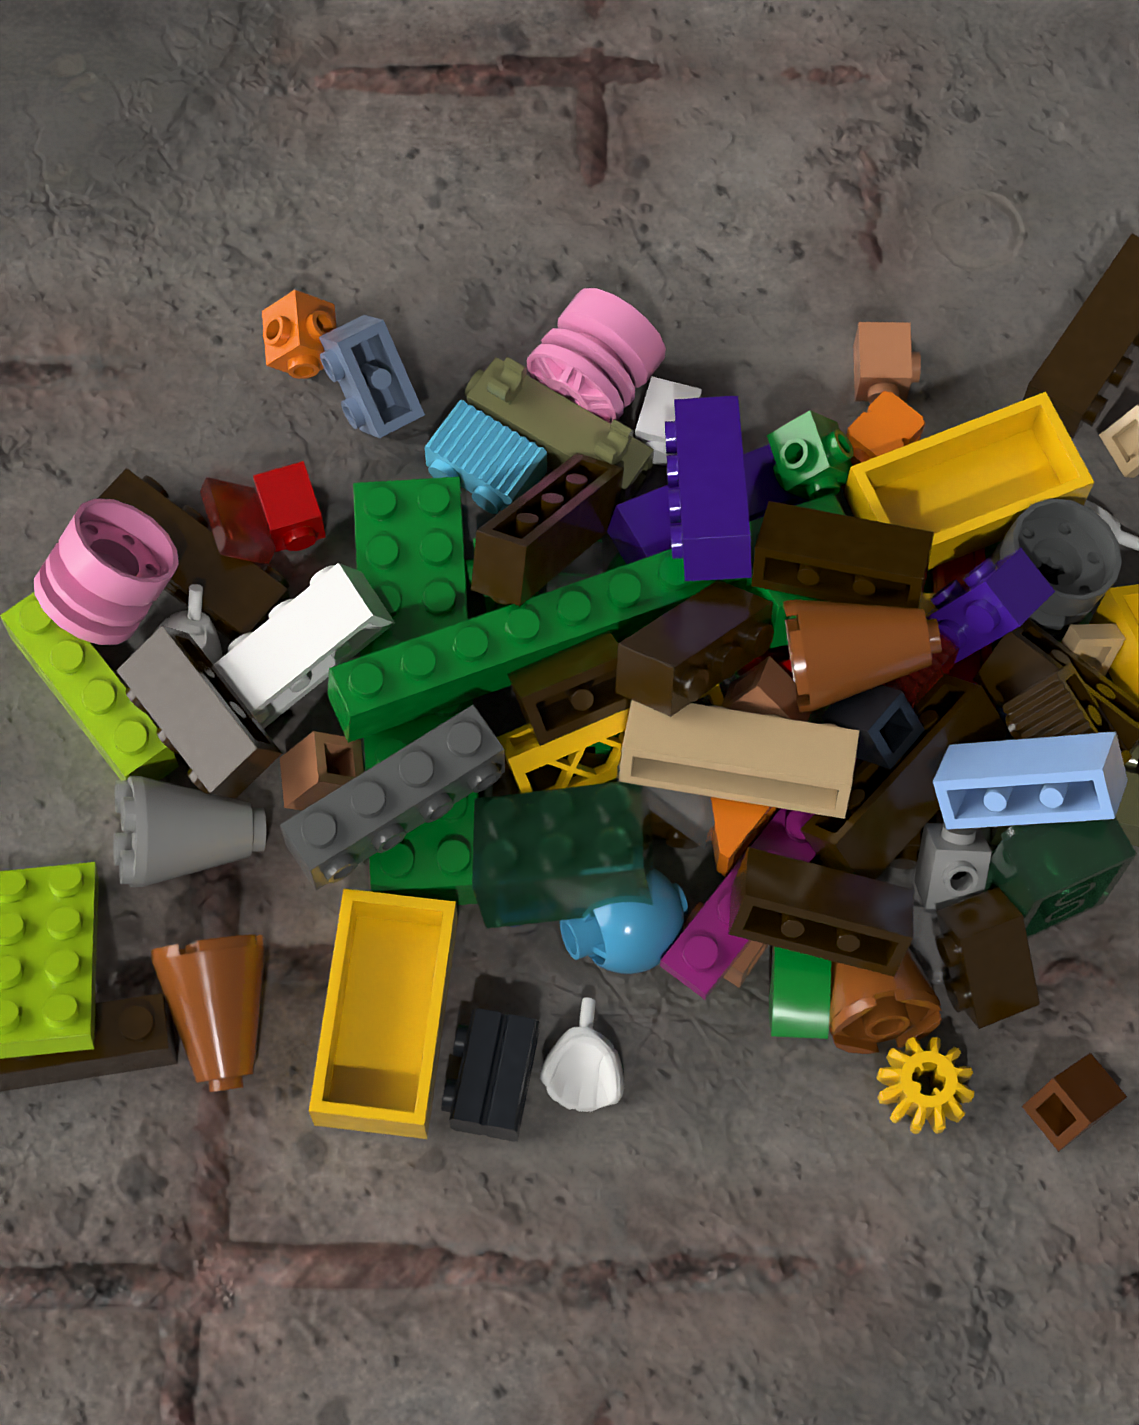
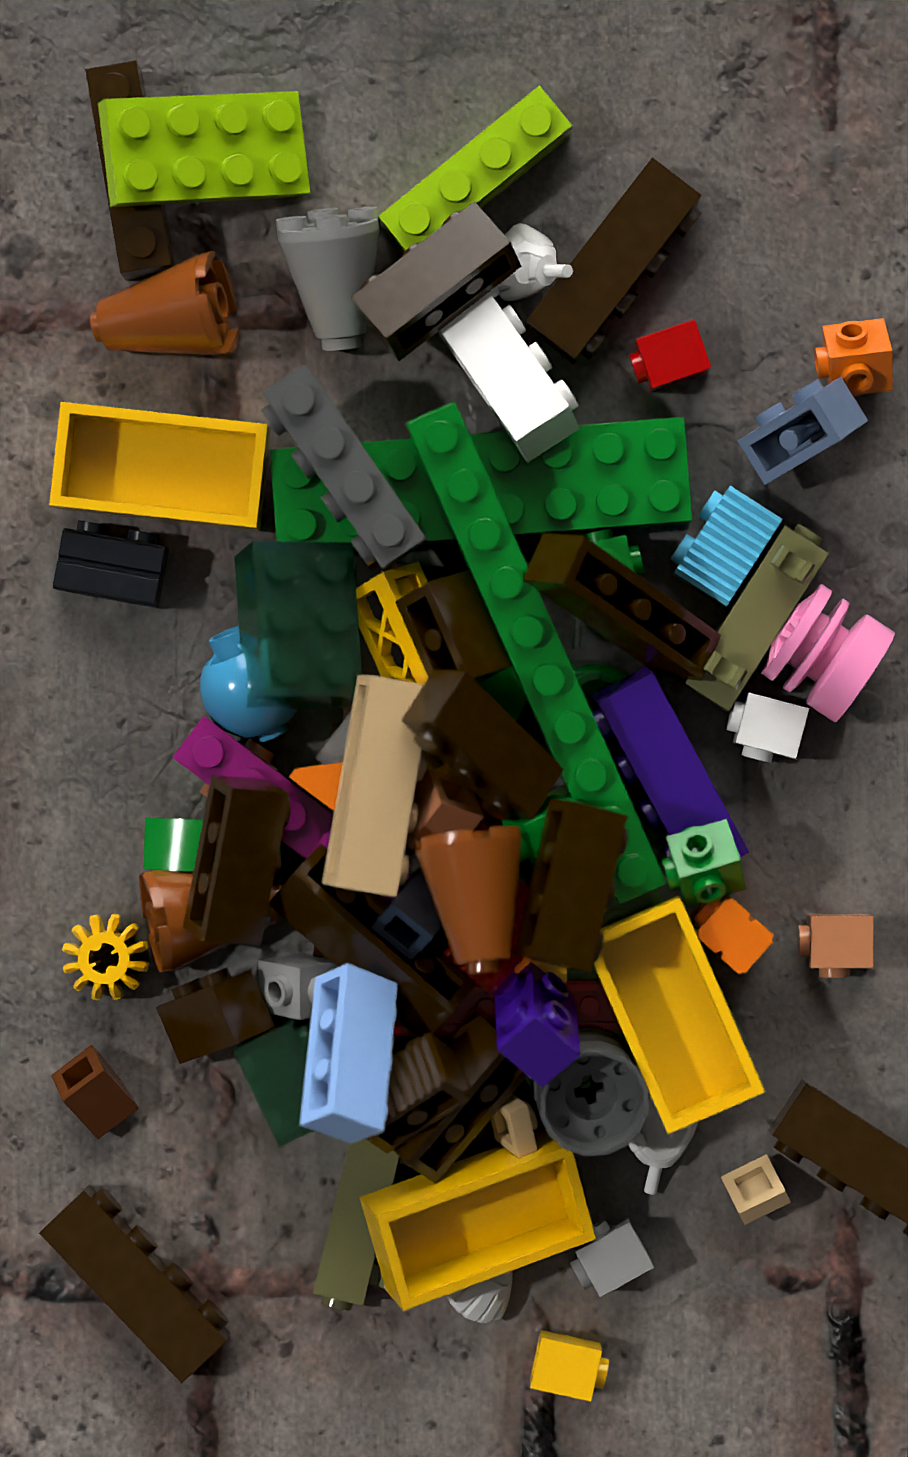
camera: 90 degrees right, 20 degrees up
bright pink wheel [34,499,179,645] -> none
clear red tile [200,477,276,564] -> none
nougat brick [280,731,364,811] -> none
white piece [540,998,624,1112] -> none
dark purple brick [665,395,752,581] -> none

